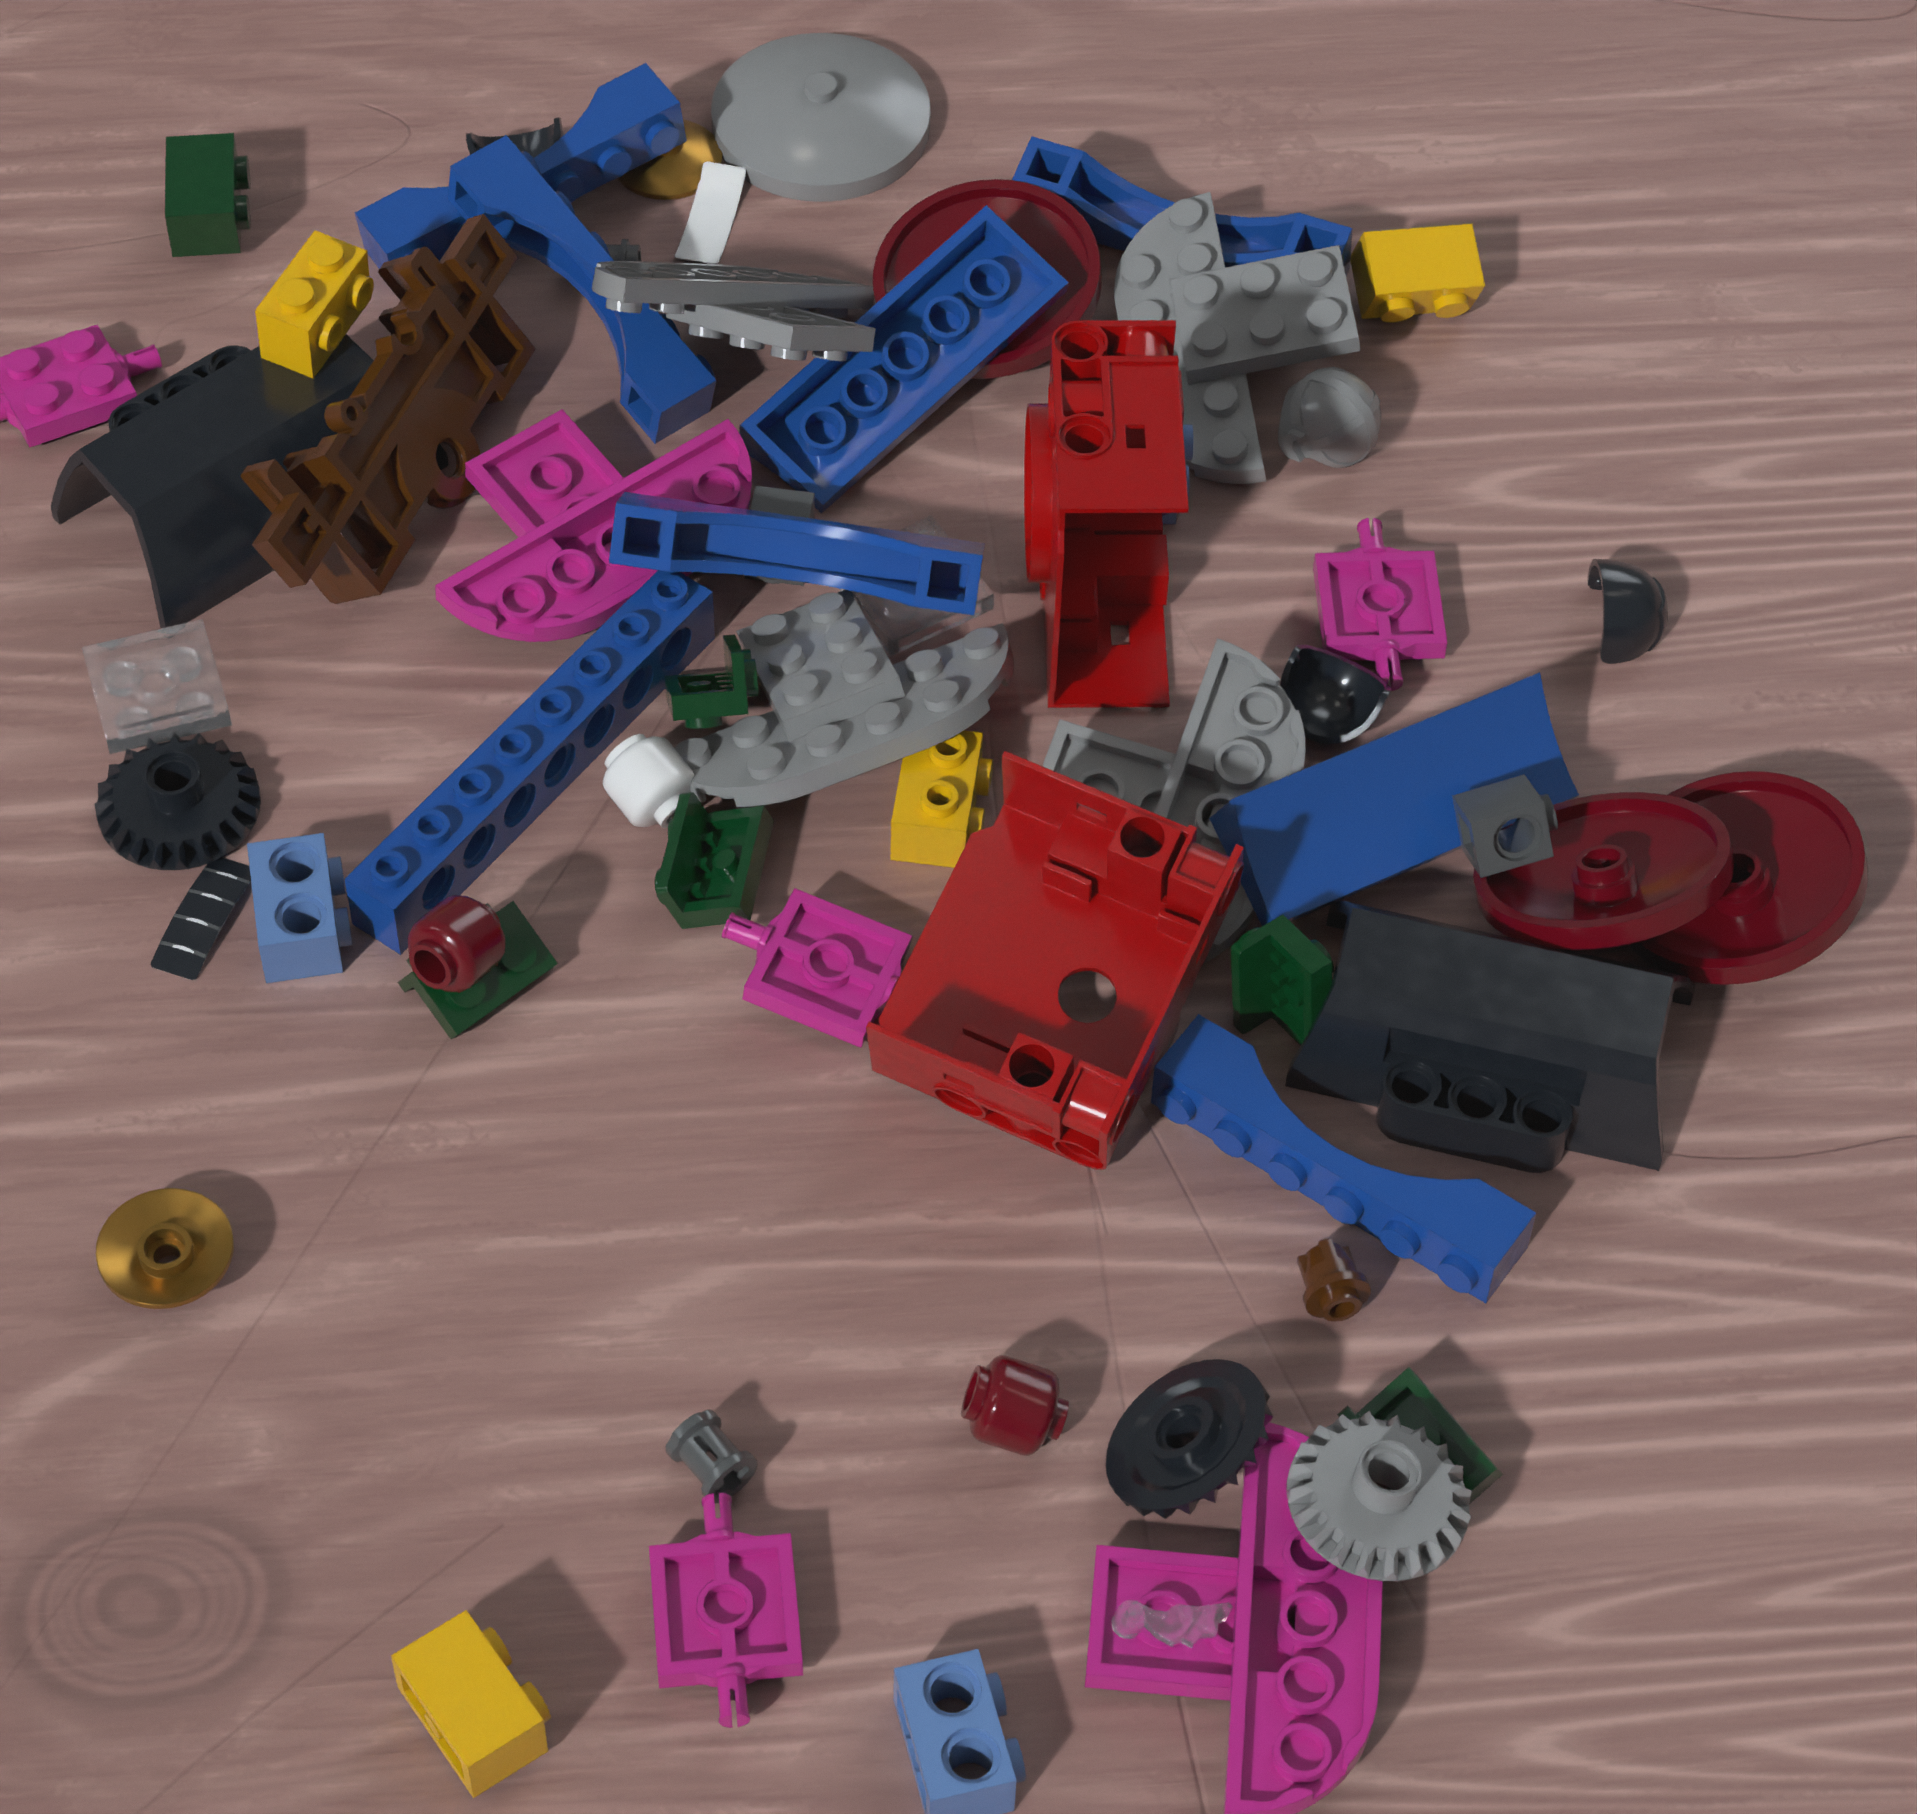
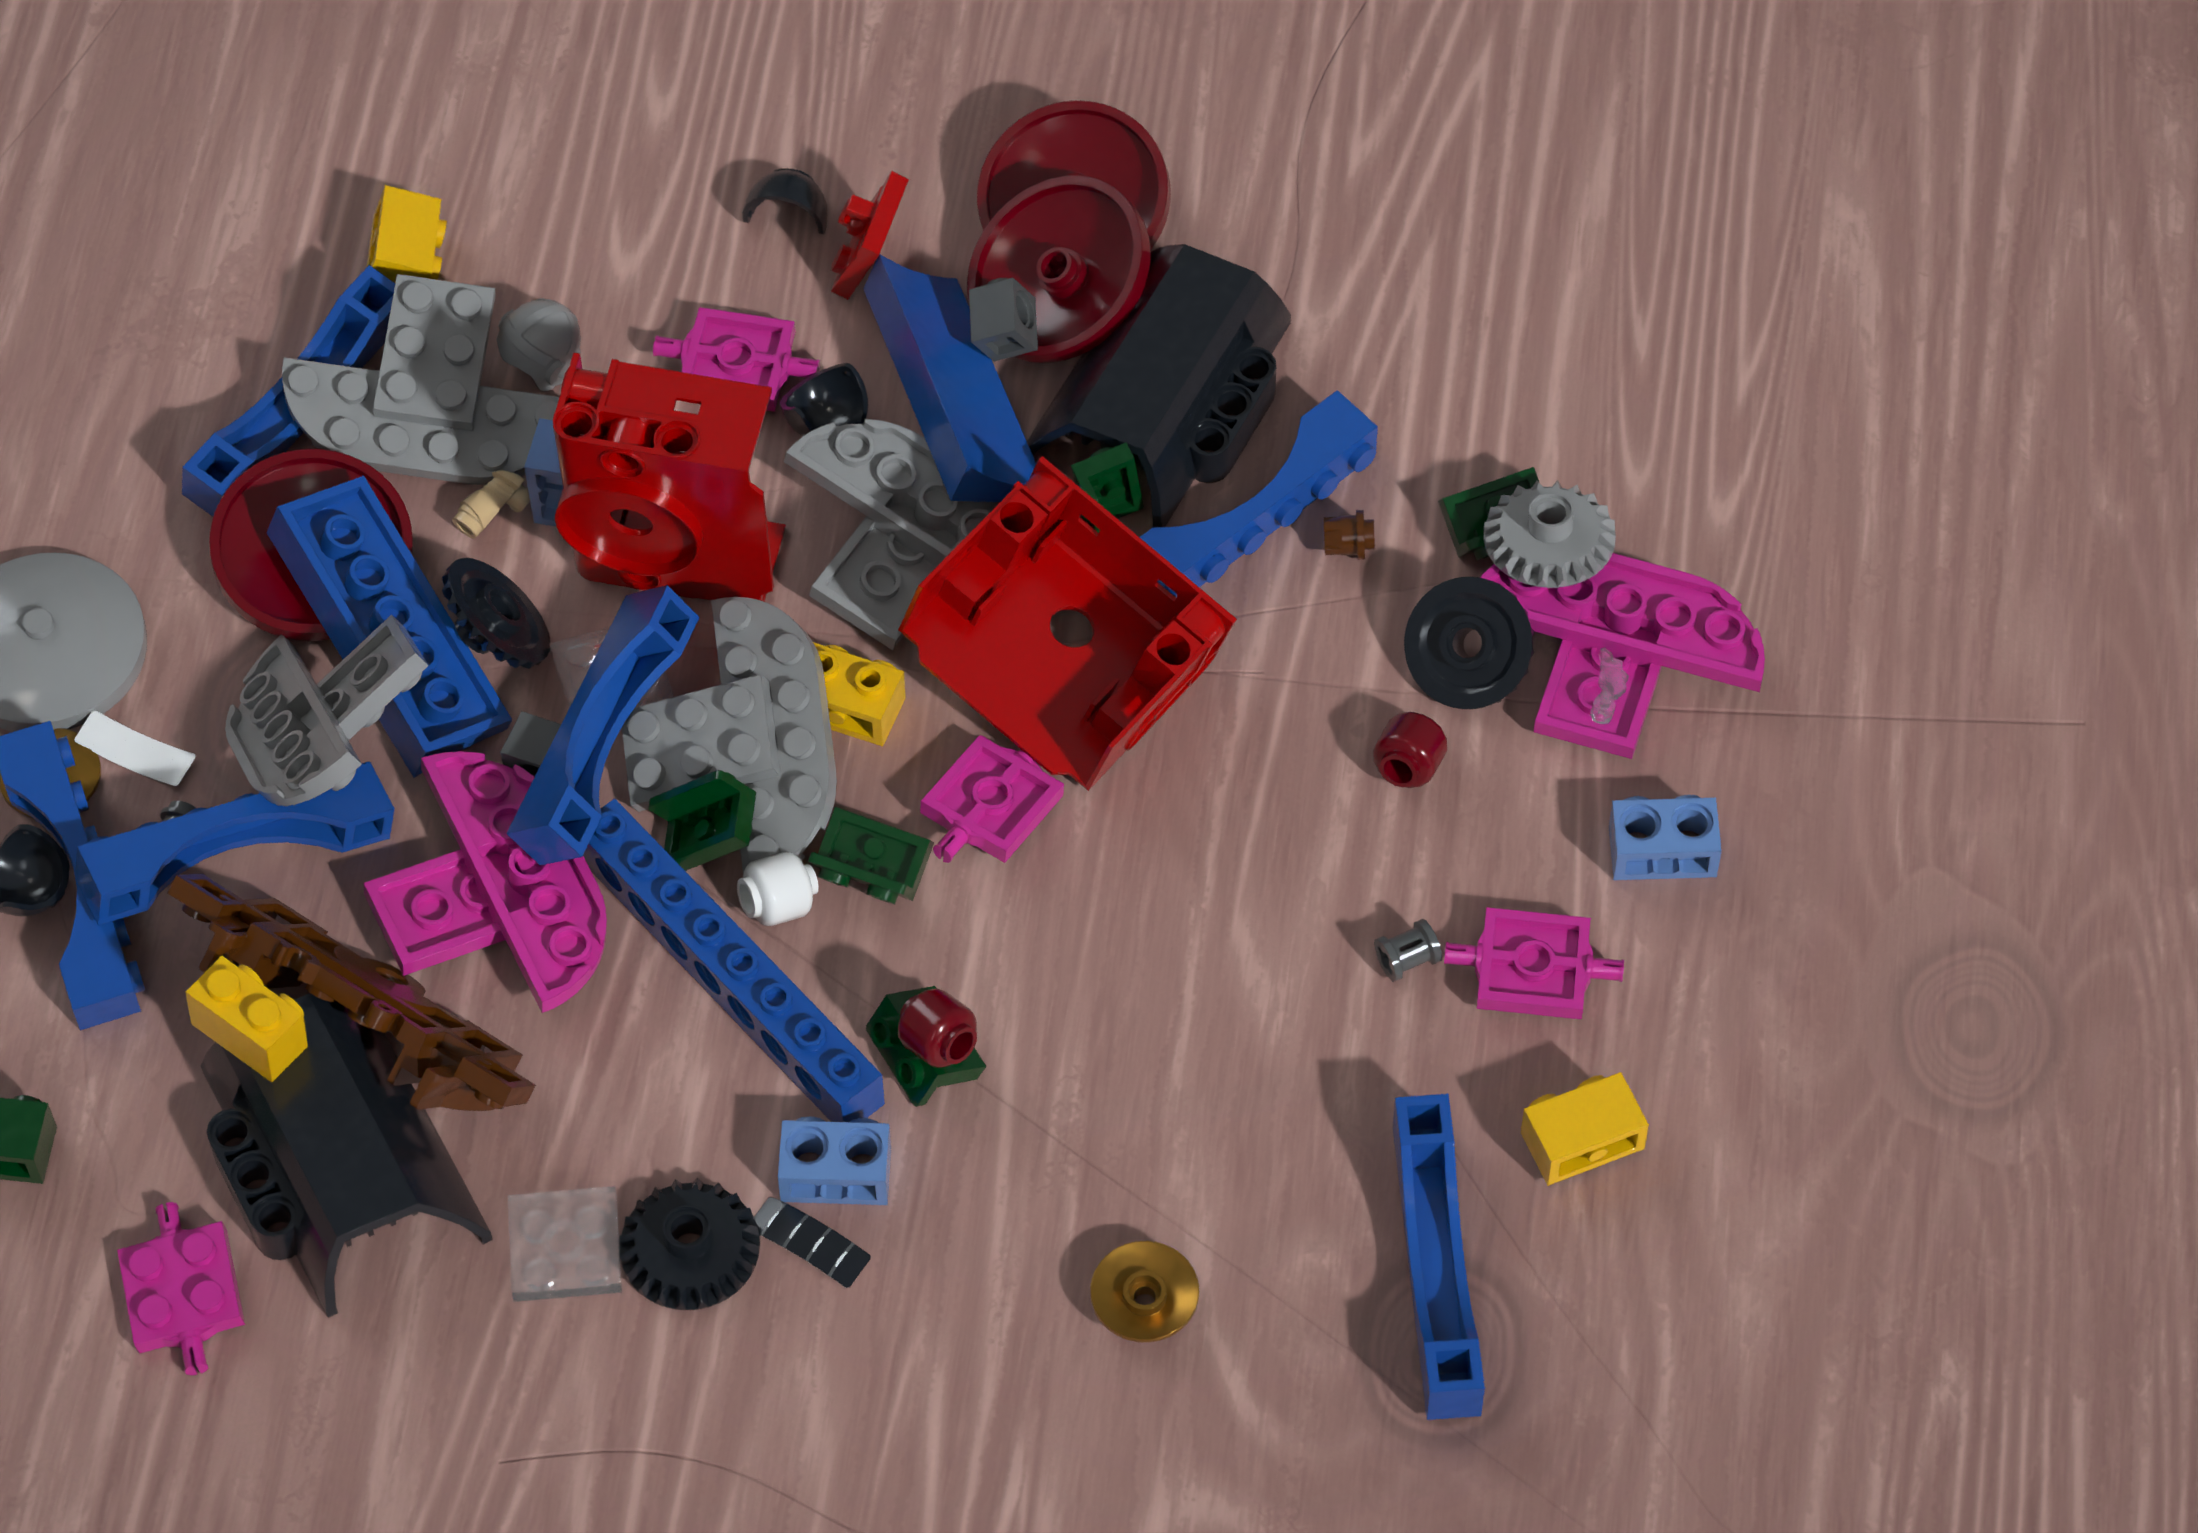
camera: 75 degrees left, 5 degrees up
none -> black gear [442,558,551,669]
none -> red hinge [831,171,909,300]
none -> blue arch [1392,1094,1485,1420]

